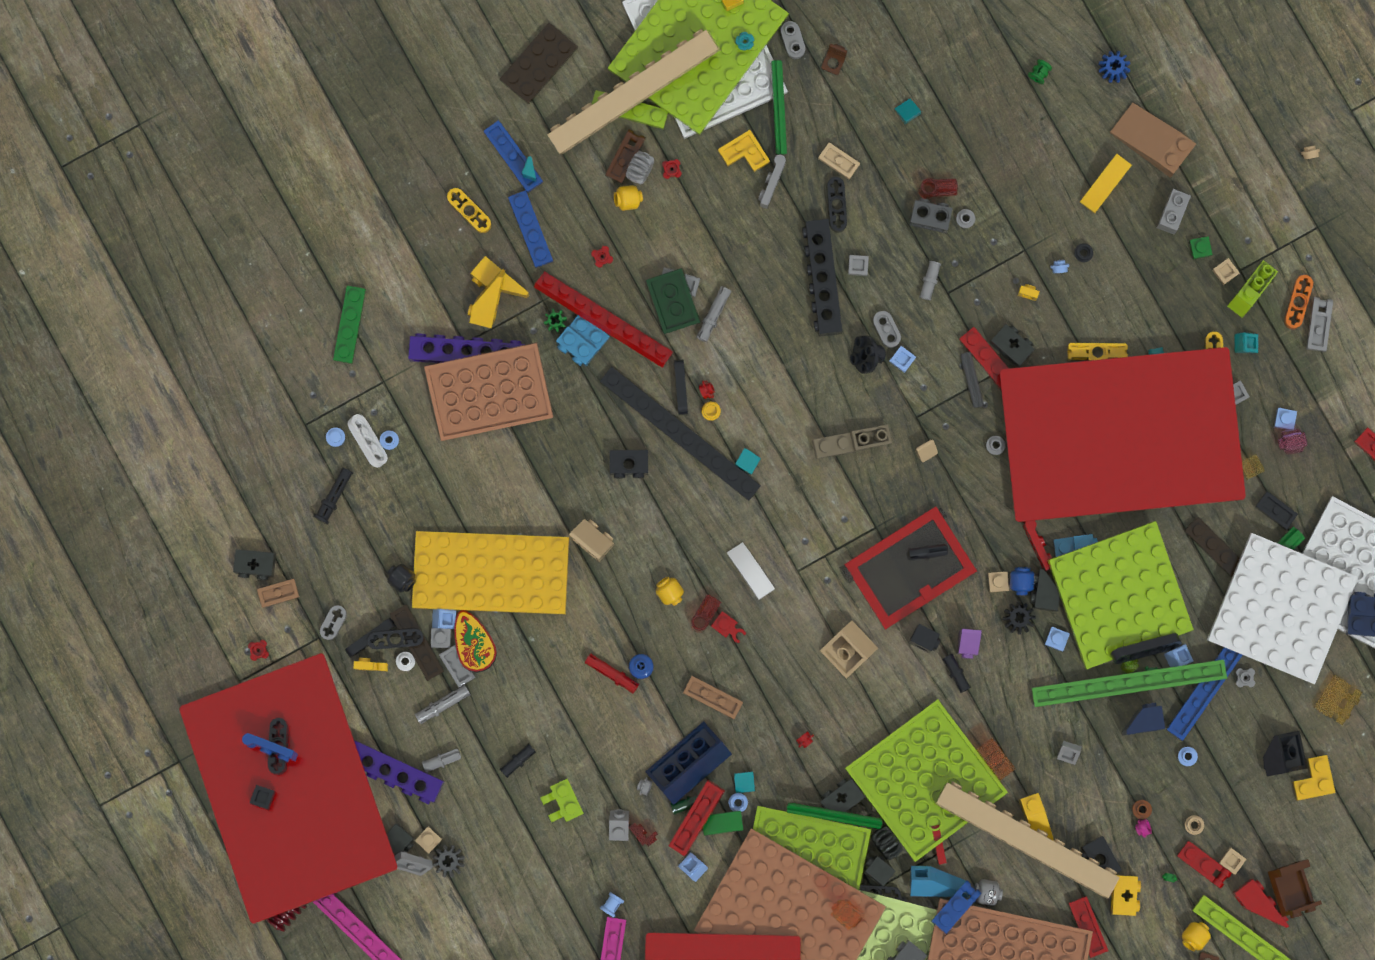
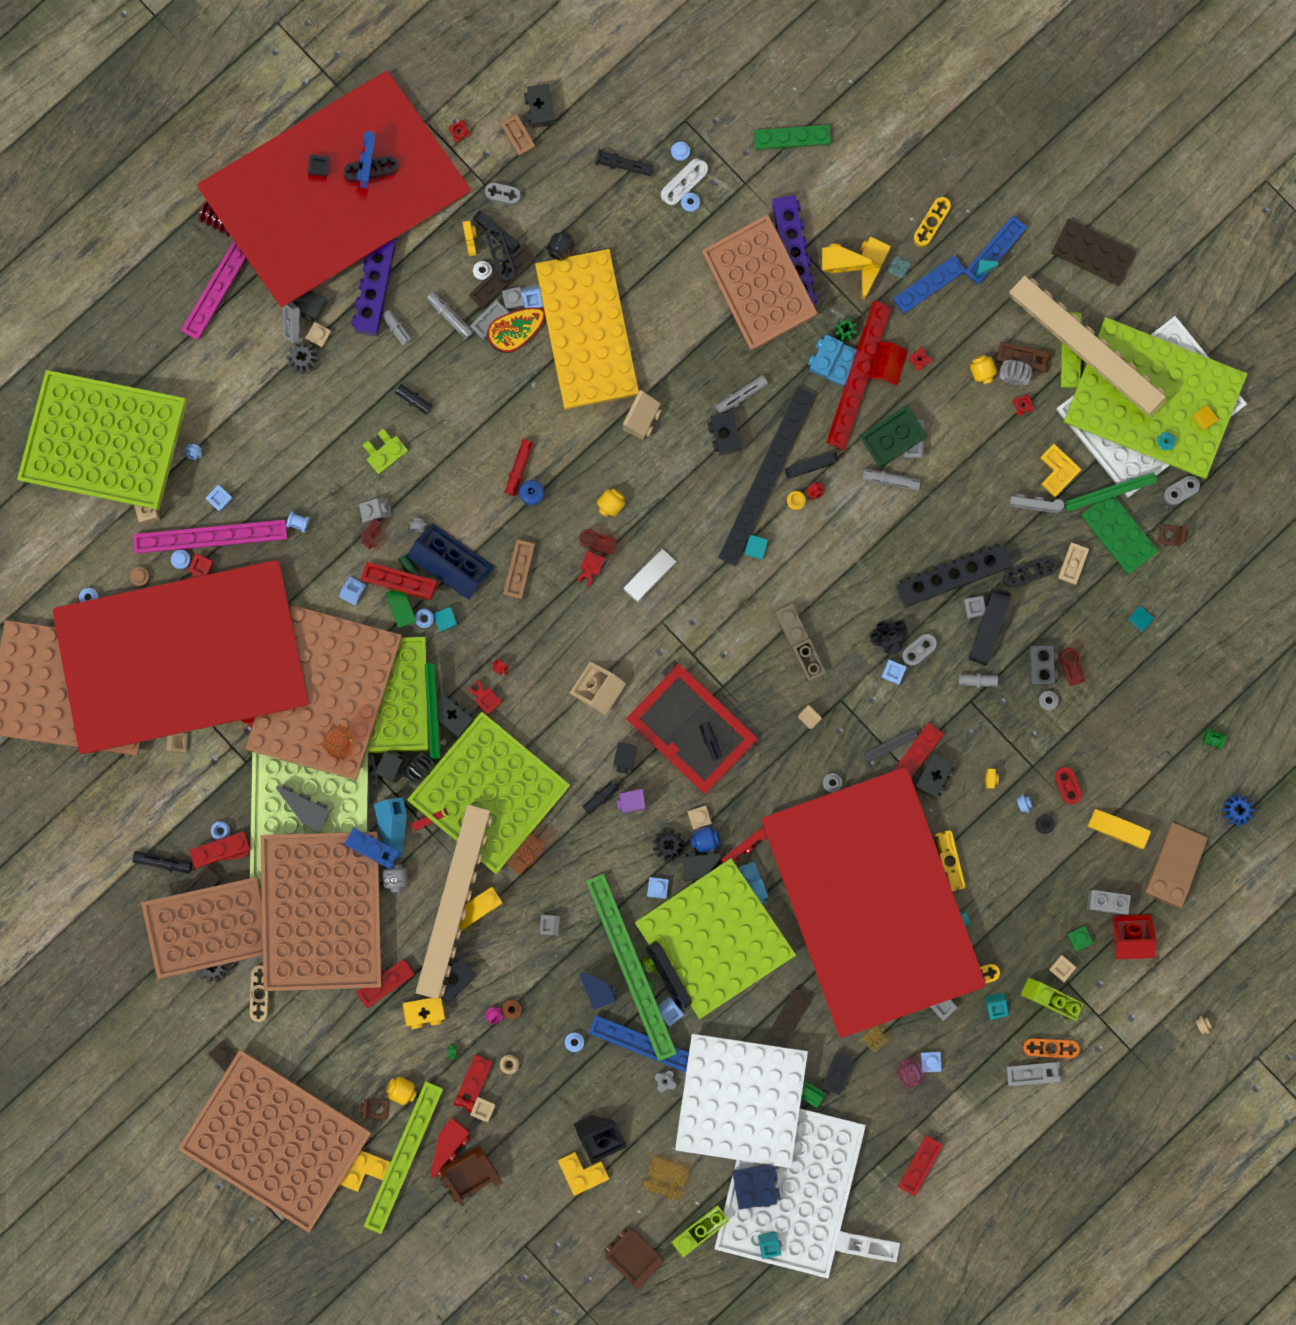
camera: 75 degrees right, 0 degrees up
none -> red plate [468,681,502,715]
none -> light grey pin [714,375,768,414]
none -> red panel [869,342,907,386]
none -> clear light blue plate [888,256,910,278]
none -> black beam [968,587,1011,666]
none -> red plate [1055,767,1082,805]
none -> green plate [1080,497,1159,575]
none -> red slope [1112,914,1157,959]

